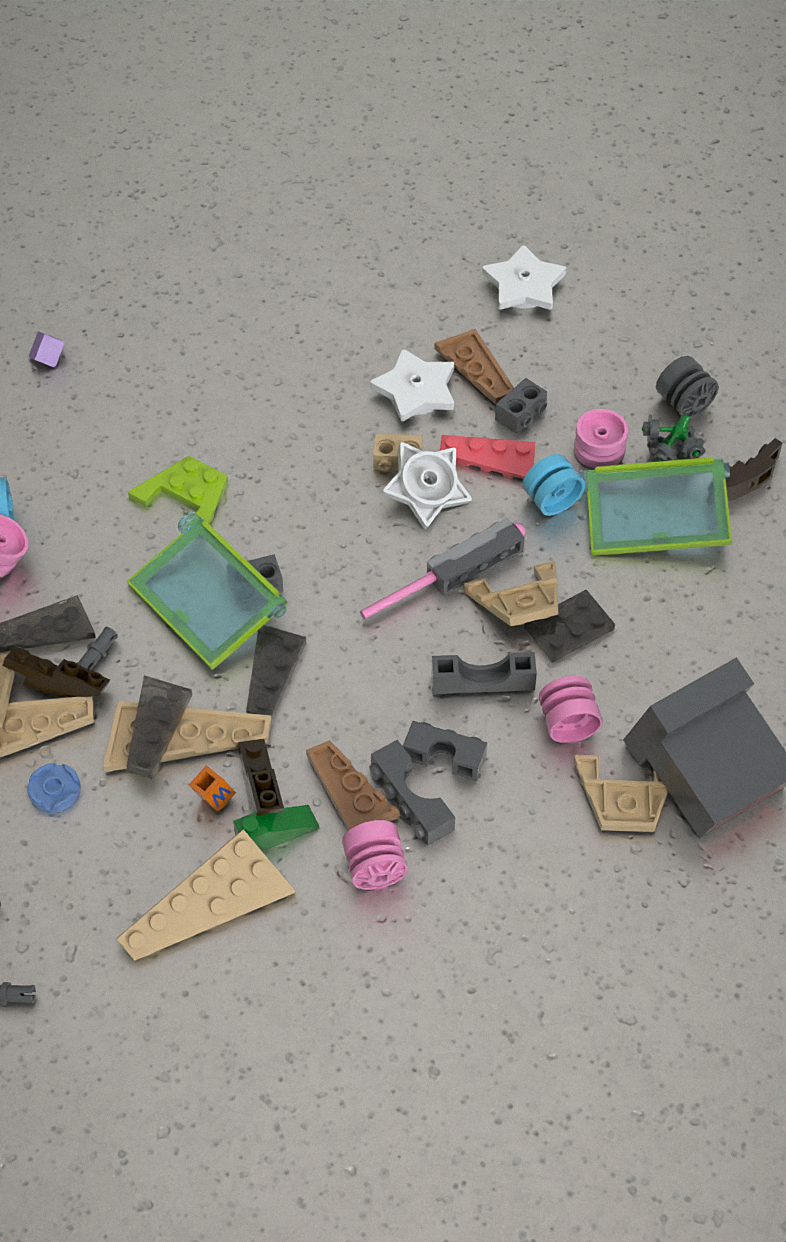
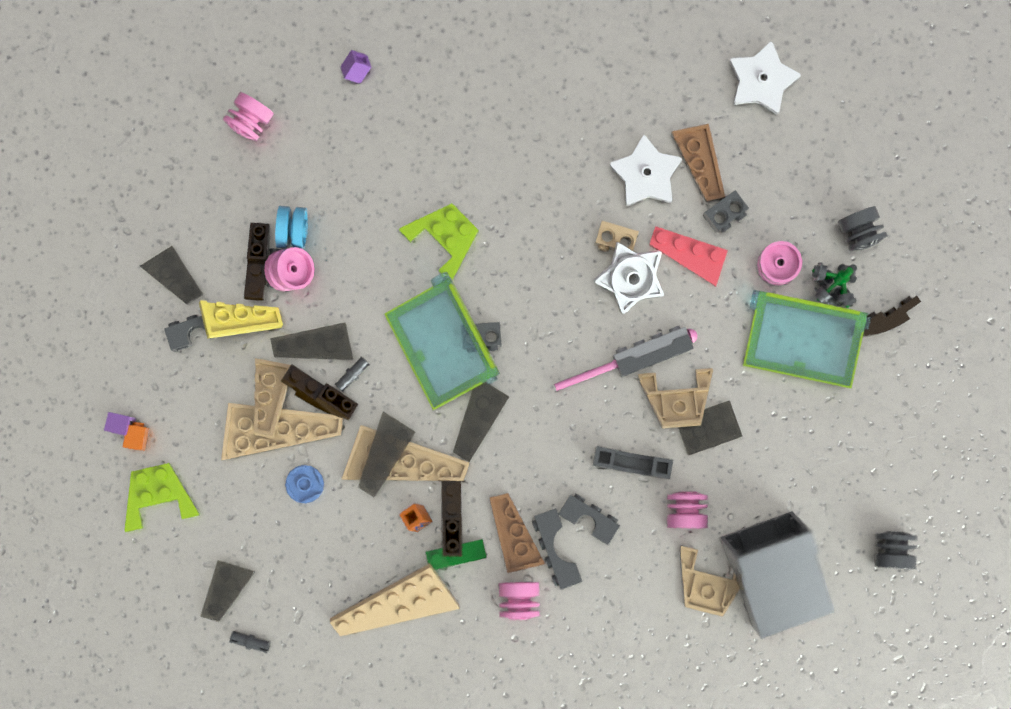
camera: 10 degrees right, 30 degrees up
medium azure wheel [523,454,585,516] -> none

